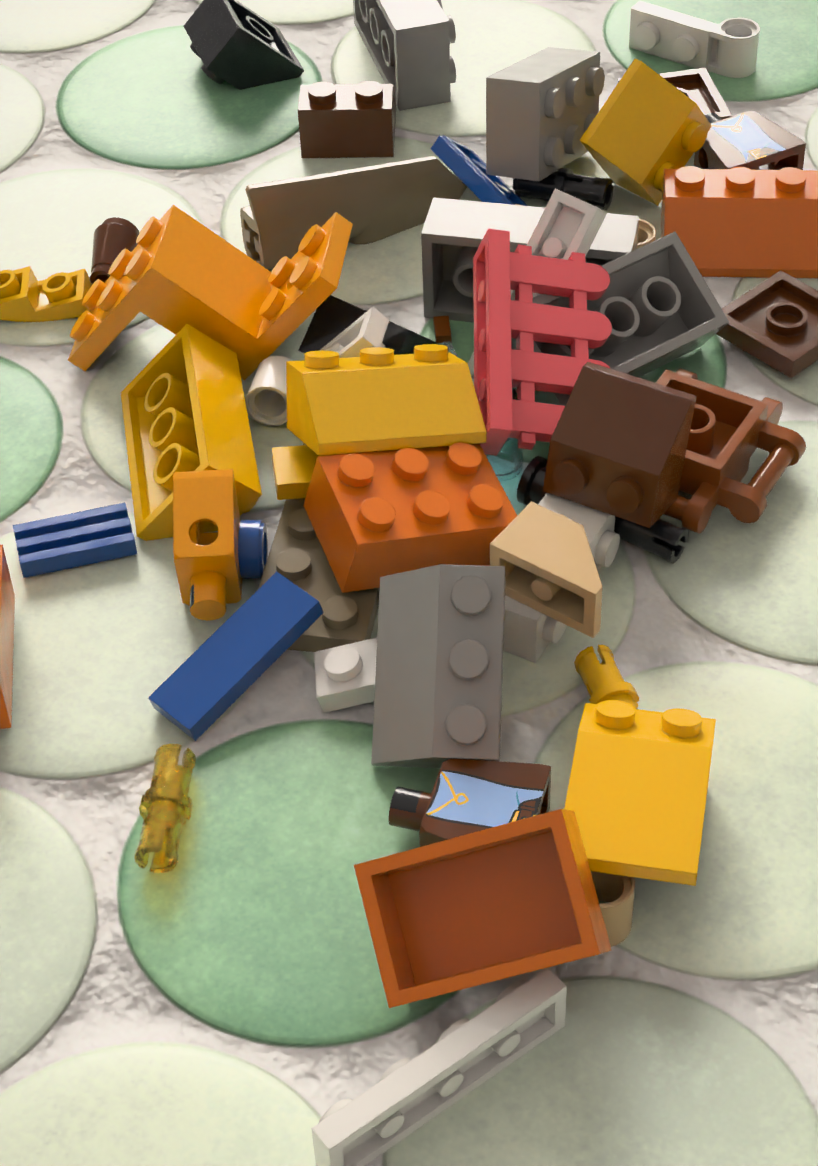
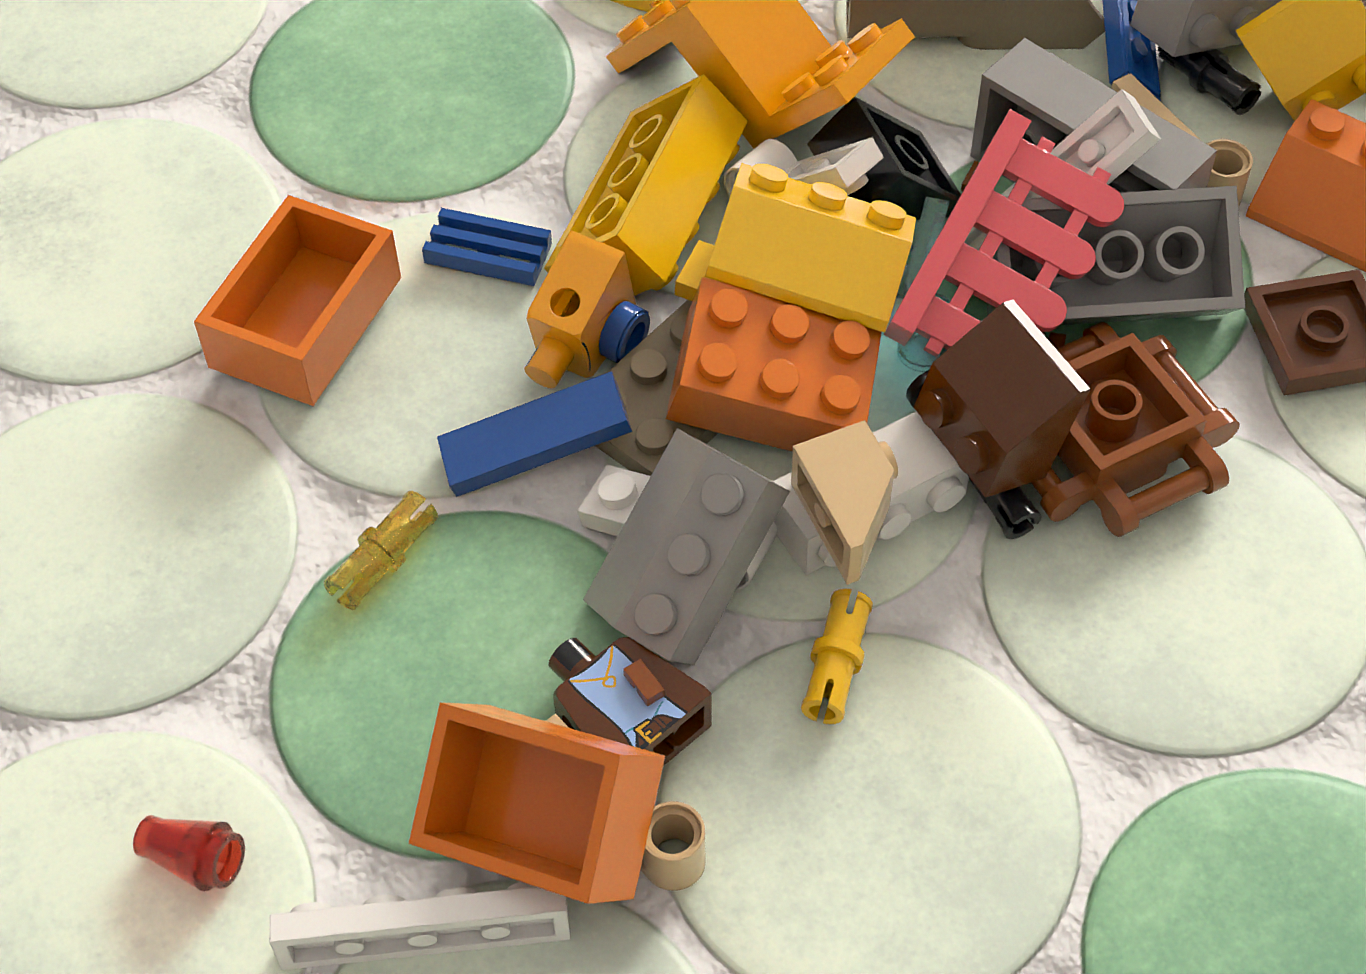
camera: 30 degrees right, 10 degrees up
yellow slope [564,700,716,886] -> none
none -> clear red cone [133,815,245,891]
none -> dark orange piece [623,659,665,706]

